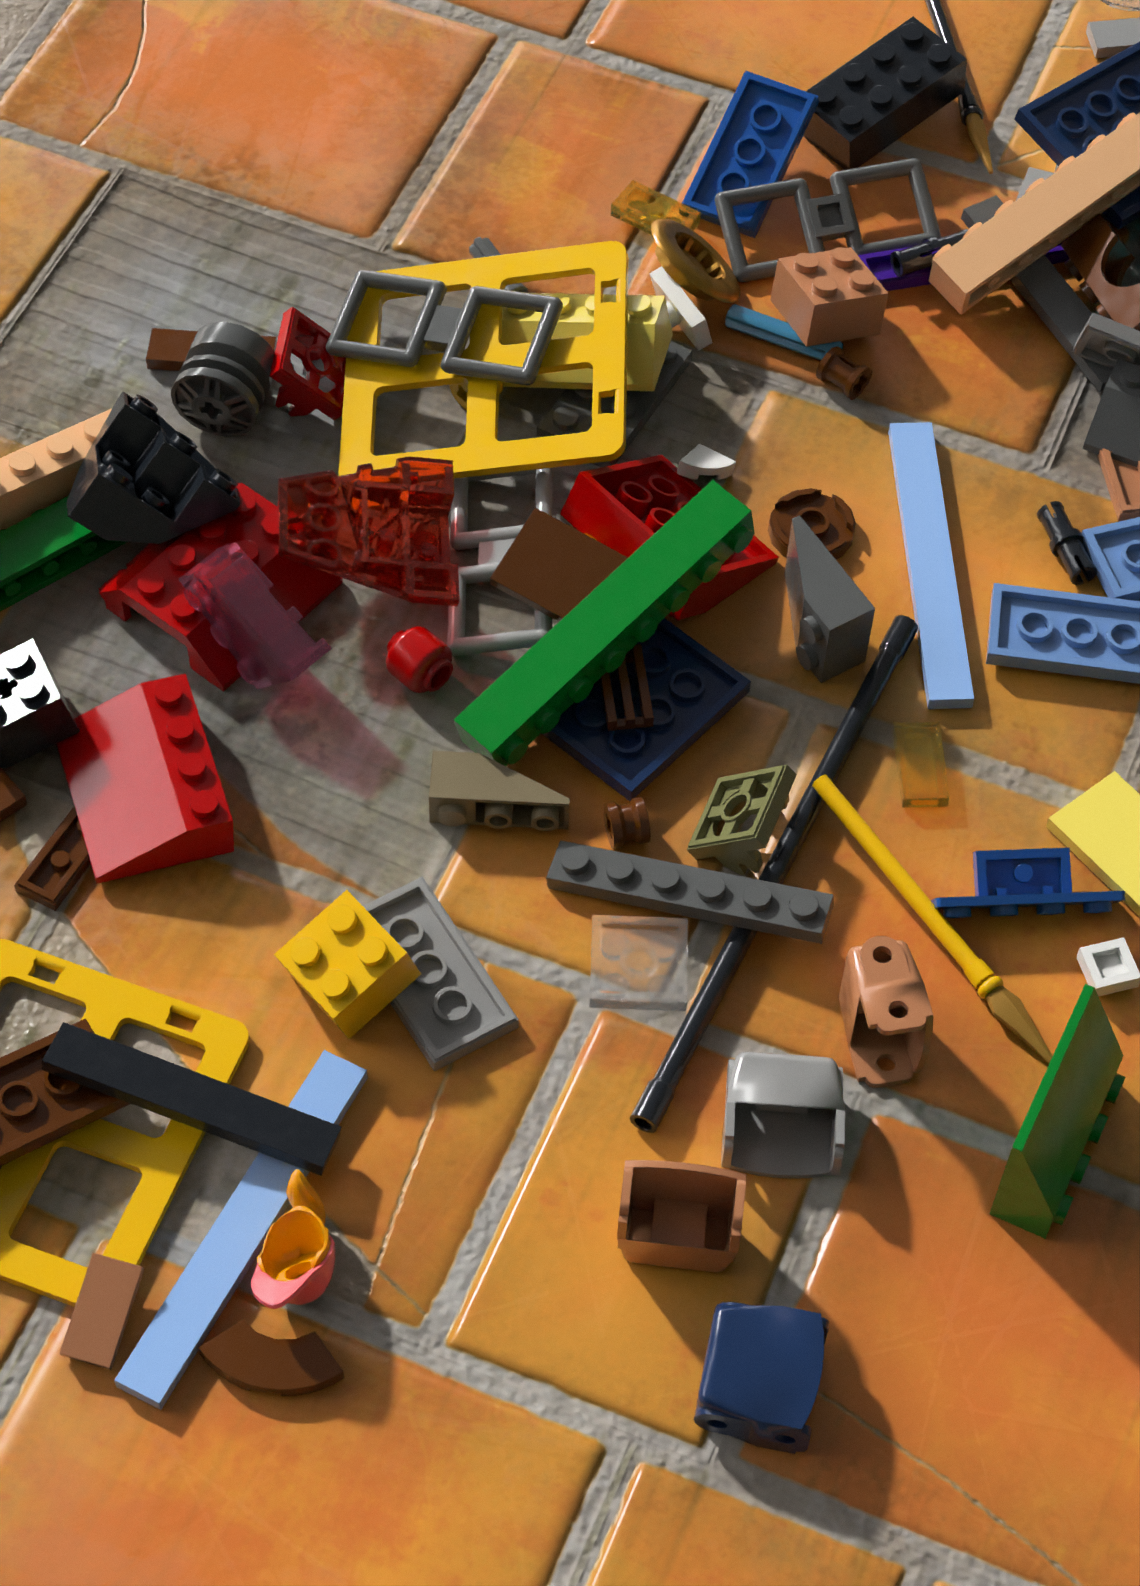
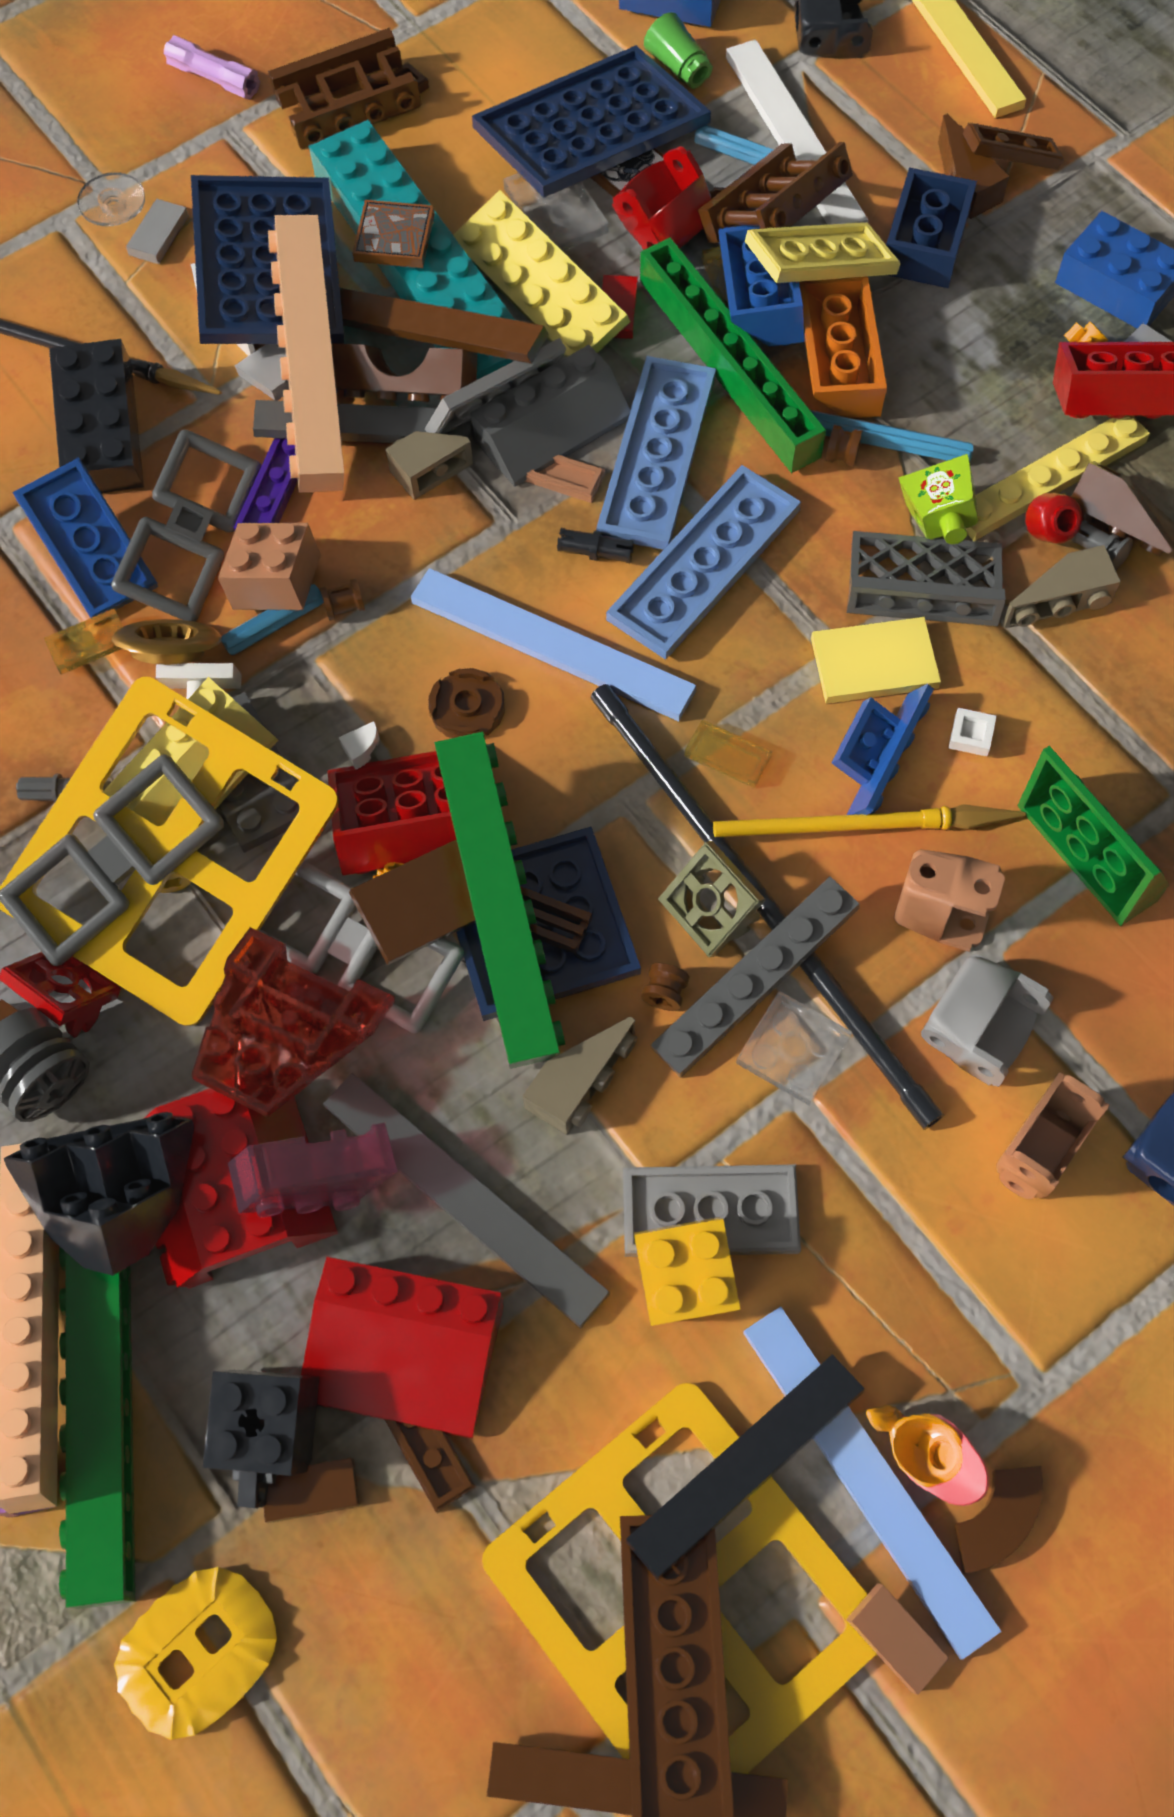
camera: 55 degrees left, 10 degrees up
red head [386,626,453,693] -> none
dark grey slope [785,515,875,683] -> none
black pin [890,229,968,277] -> none
none -> dark grey tile [323,1073,609,1329]
none -> dark tan slope [386,431,473,500]

